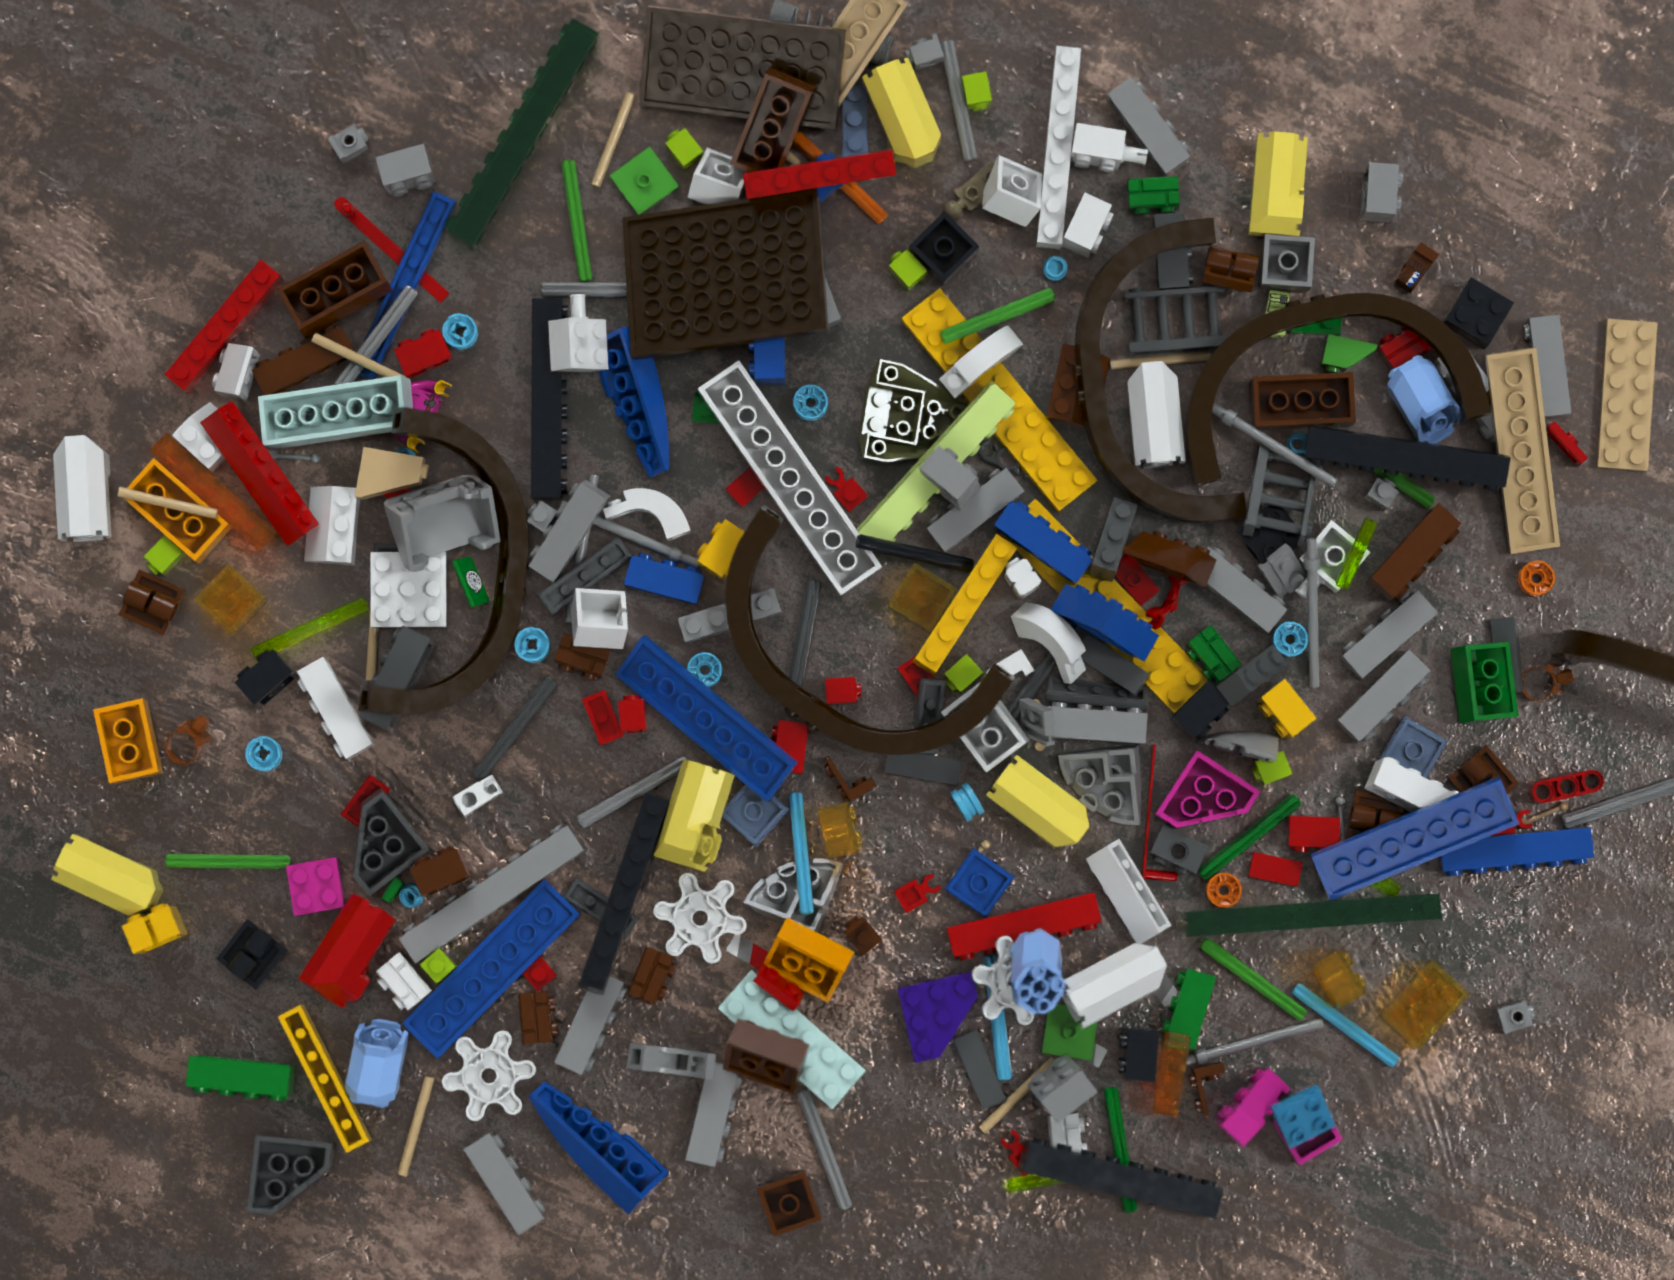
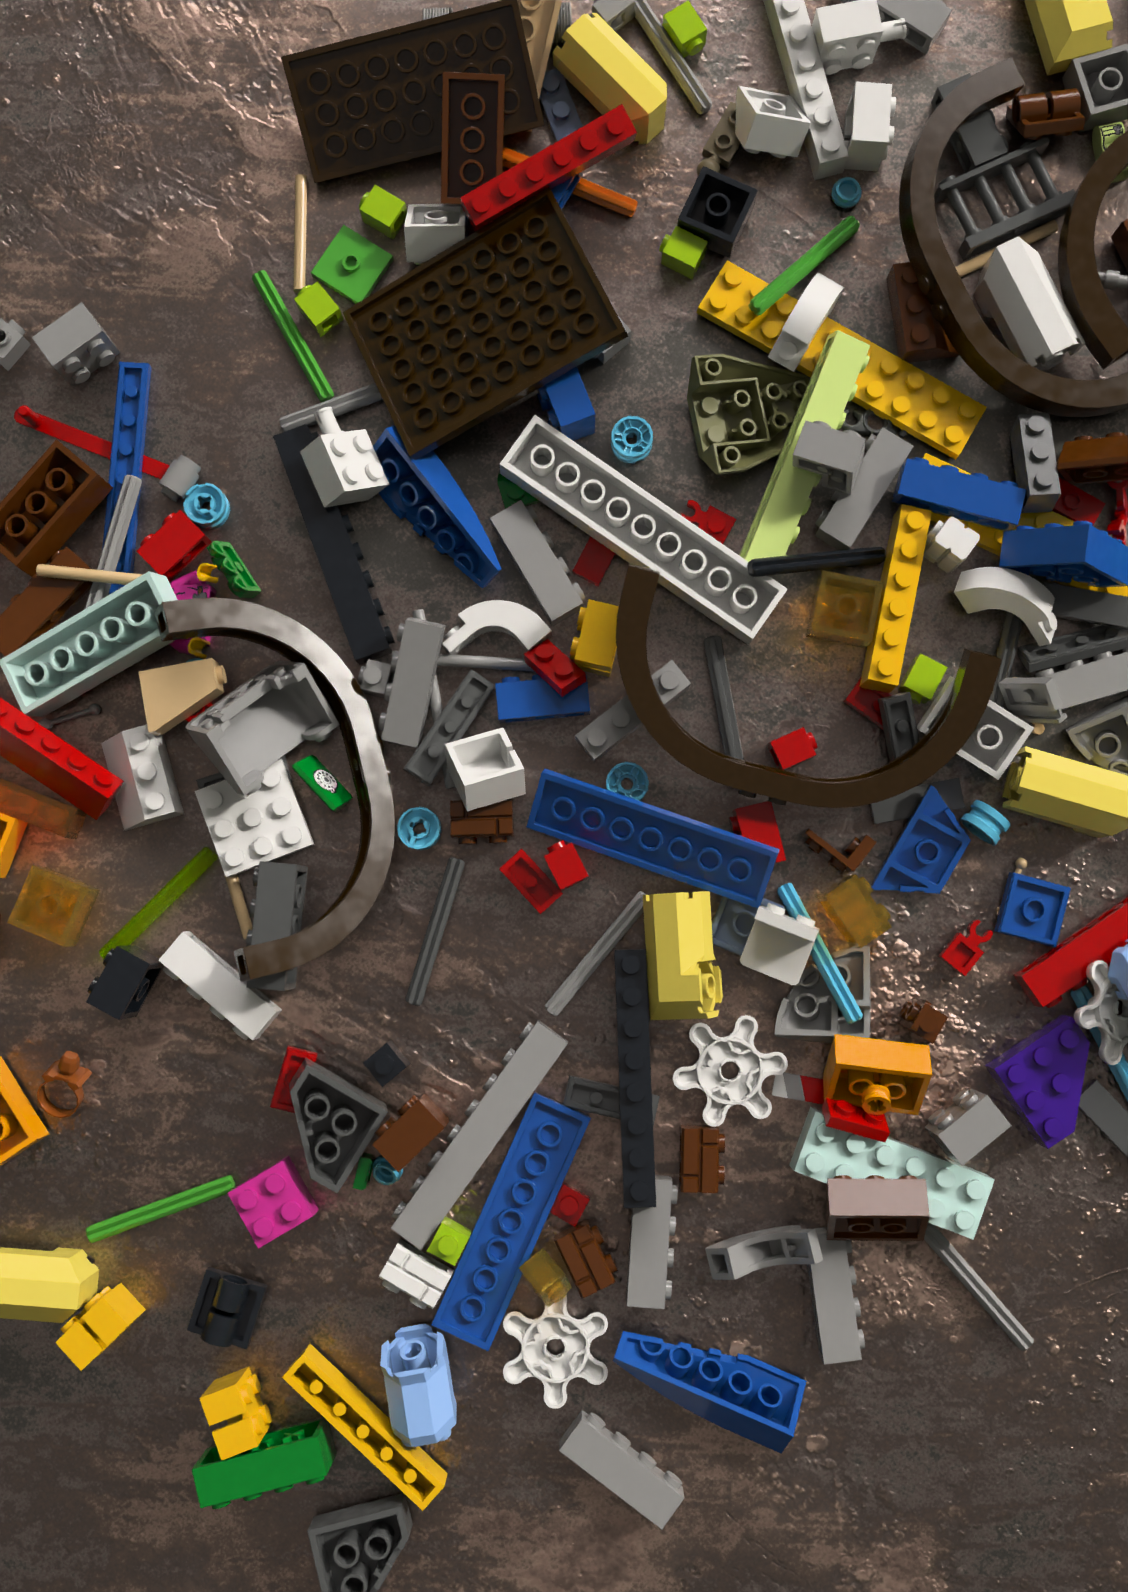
camera: 15 degrees left, 0 degrees up
medium azure wheel [245,736,283,772] -> none
red brick [298,893,396,1008] -> none
tan bar [397,1076,434,1177] -> none
clear green brick [446,19,600,250] -> none
white leg [452,775,503,818] -> none
reddish brown brick [757,1171,822,1237] -> none
white leg [986,649,1034,677] -> none
green brick [1127,176,1180,216] -> none
none -> light grey brick [158,455,201,502]
none -> yellow piece [199,1366,272,1461]
none -> green plate [207,541,262,598]
none -> lime brick [294,281,344,337]
none -> black brick [363,1040,411,1087]
none -> light grey brick [490,500,585,627]
none -> clear yellow brick [519,1248,572,1308]
none -> red plate [524,639,586,697]
none -> white bracket [740,903,820,985]
none -> light orange bush [861,1084,891,1115]
none -> blue wing [870,784,971,894]
none -> light grey brick [924,1088,1012,1166]

